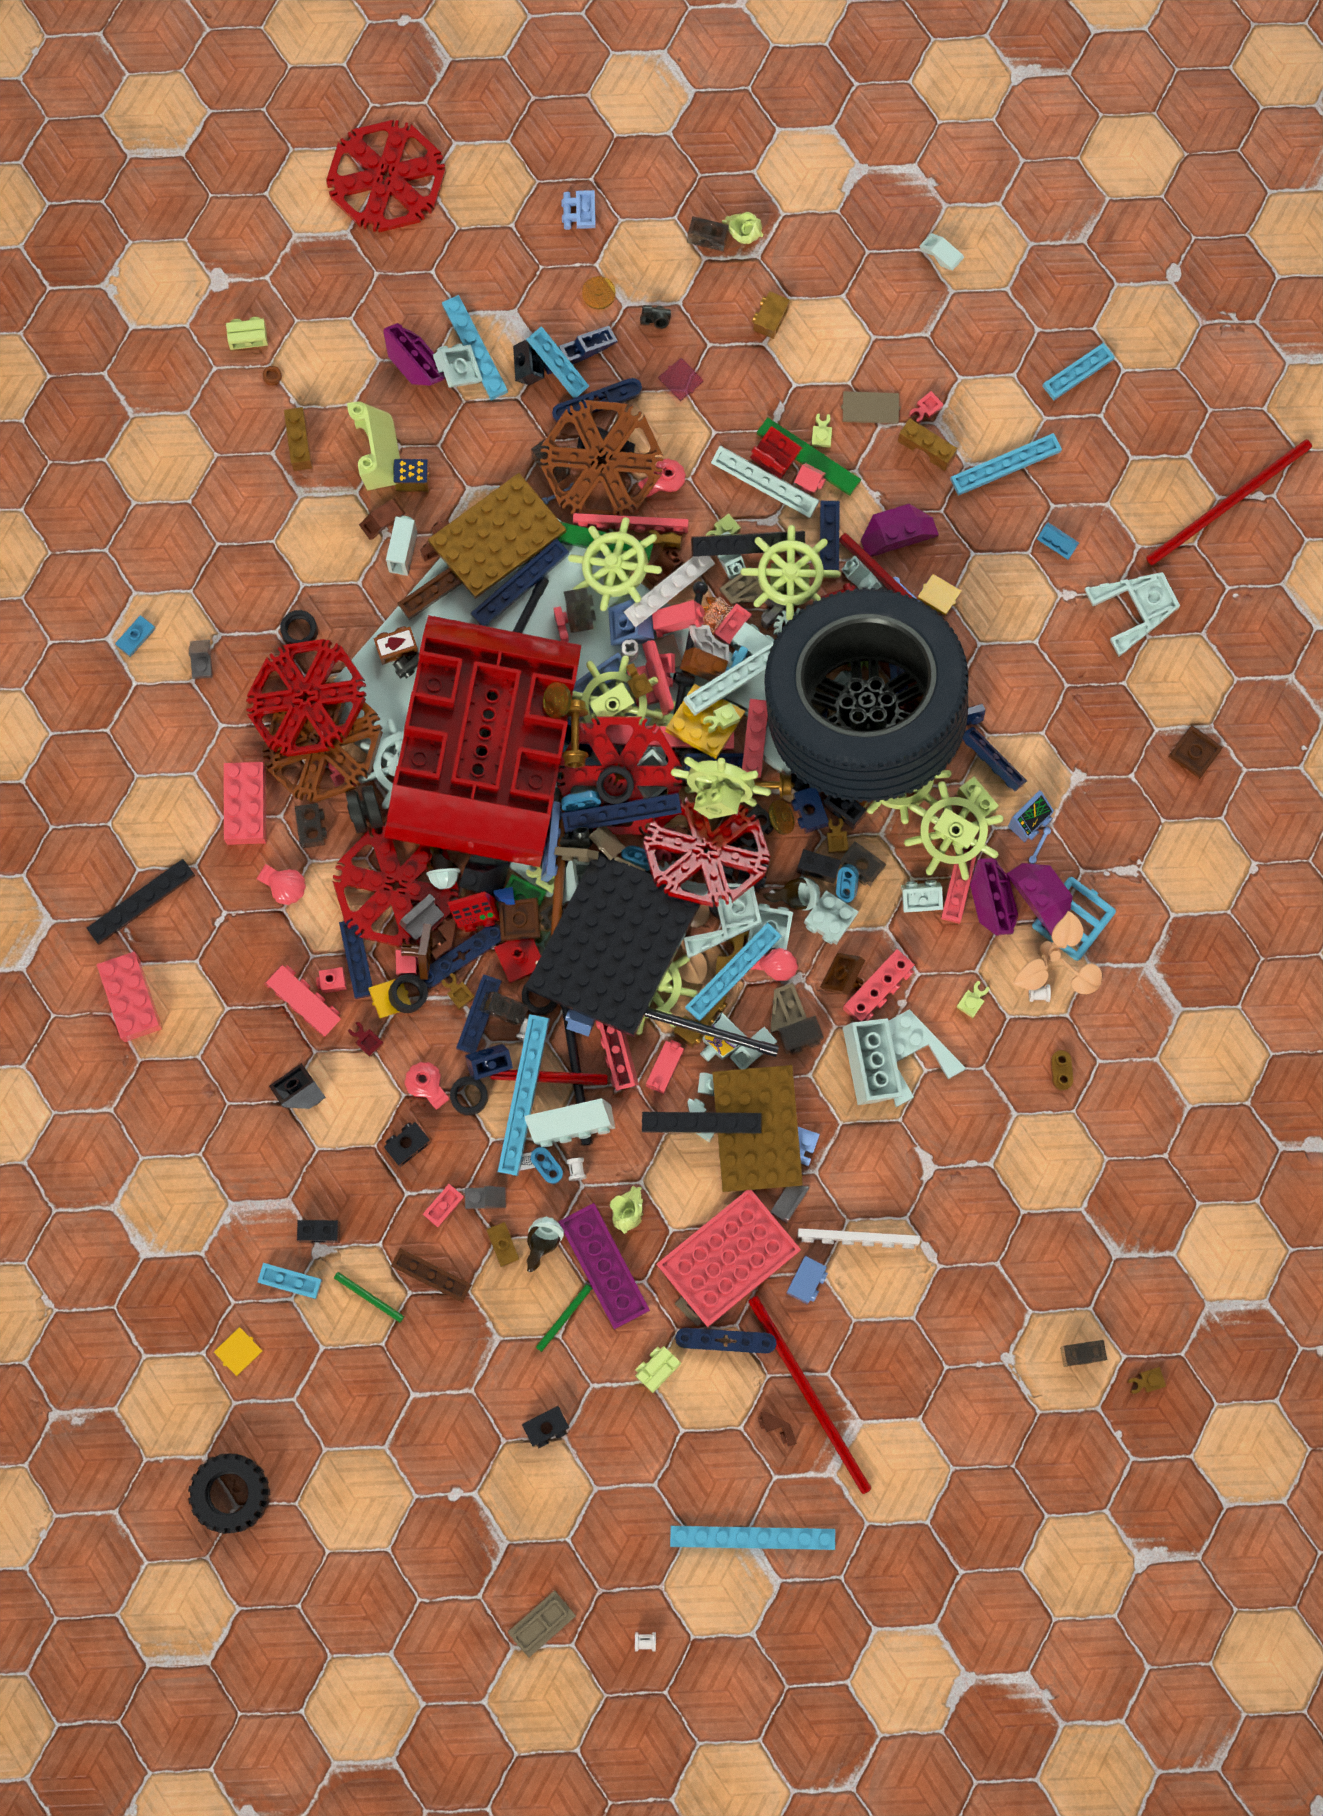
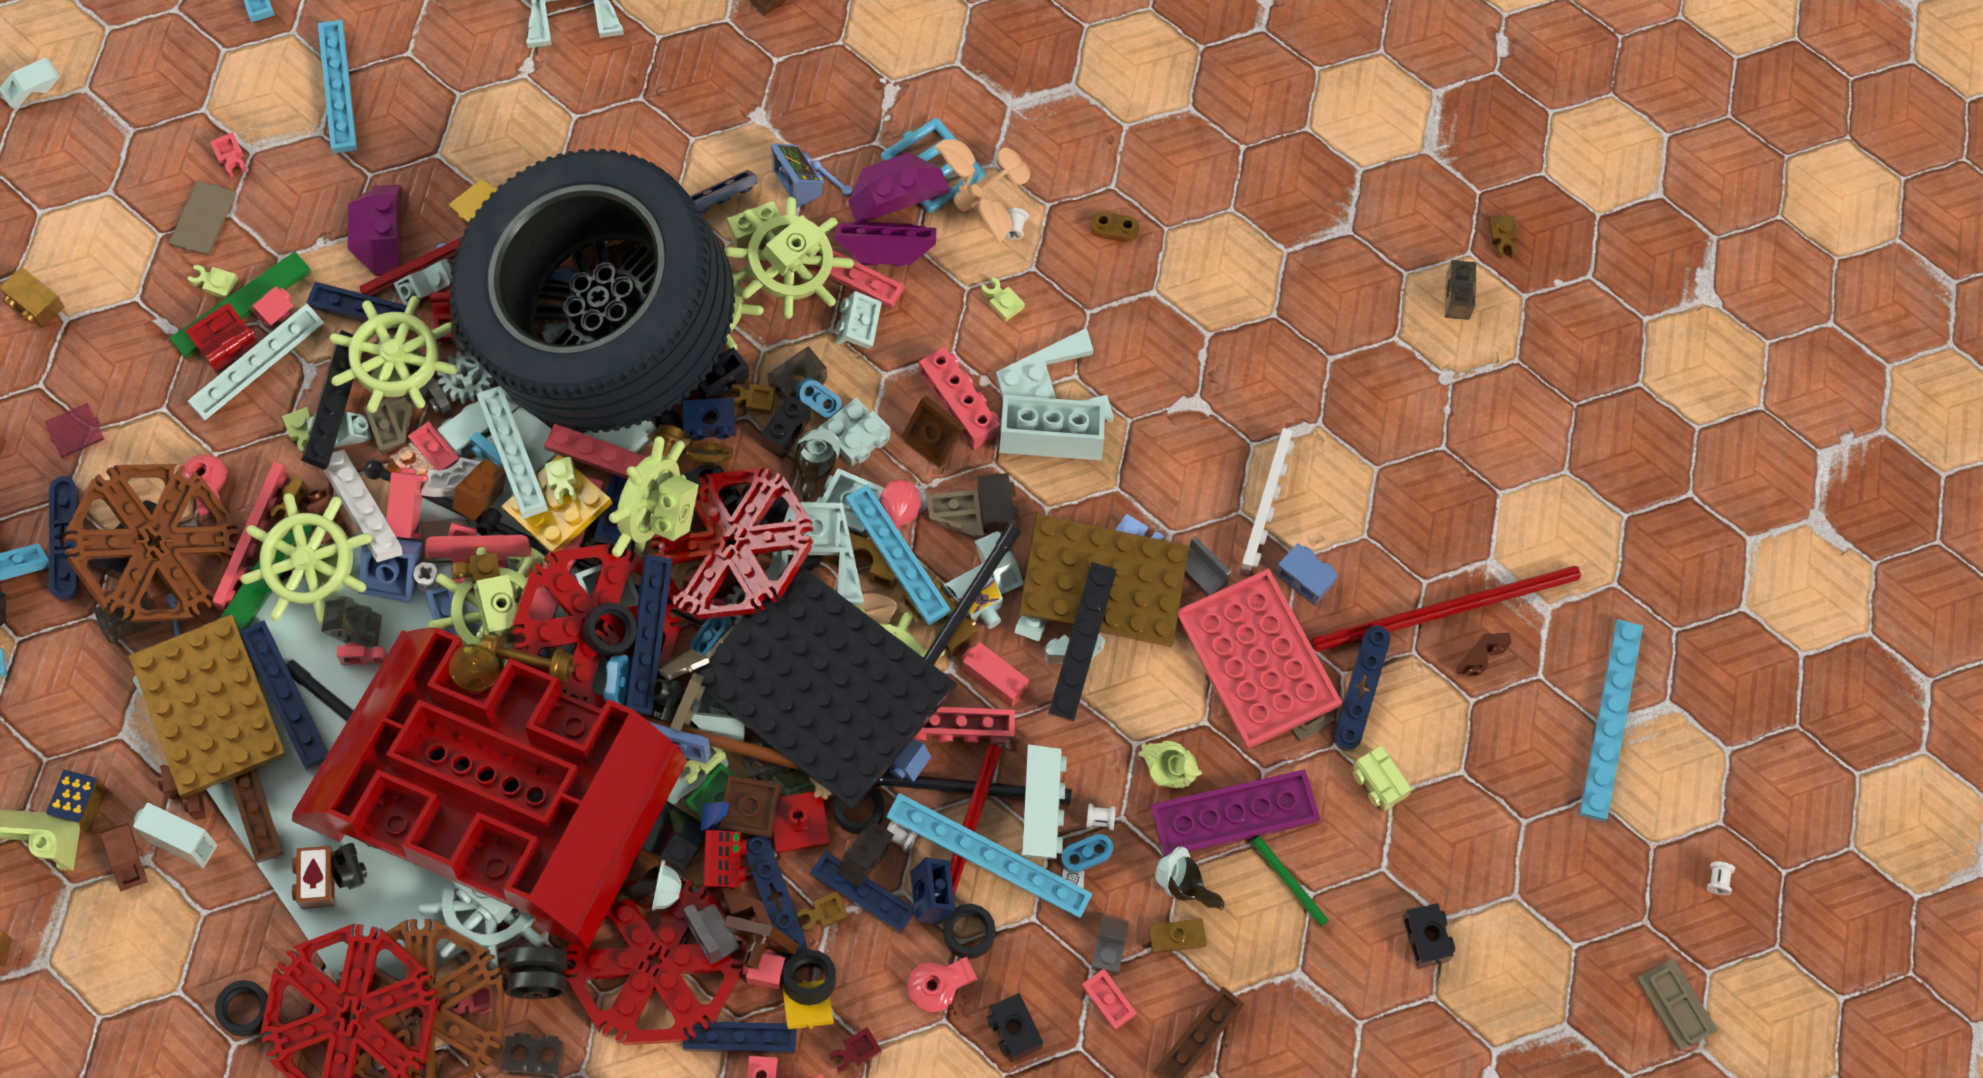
camera: 80 degrees left, 10 degrees down
pearl gold arch [898,418,958,471] -> none
dark azure plate [1037,522,1079,560] -> none

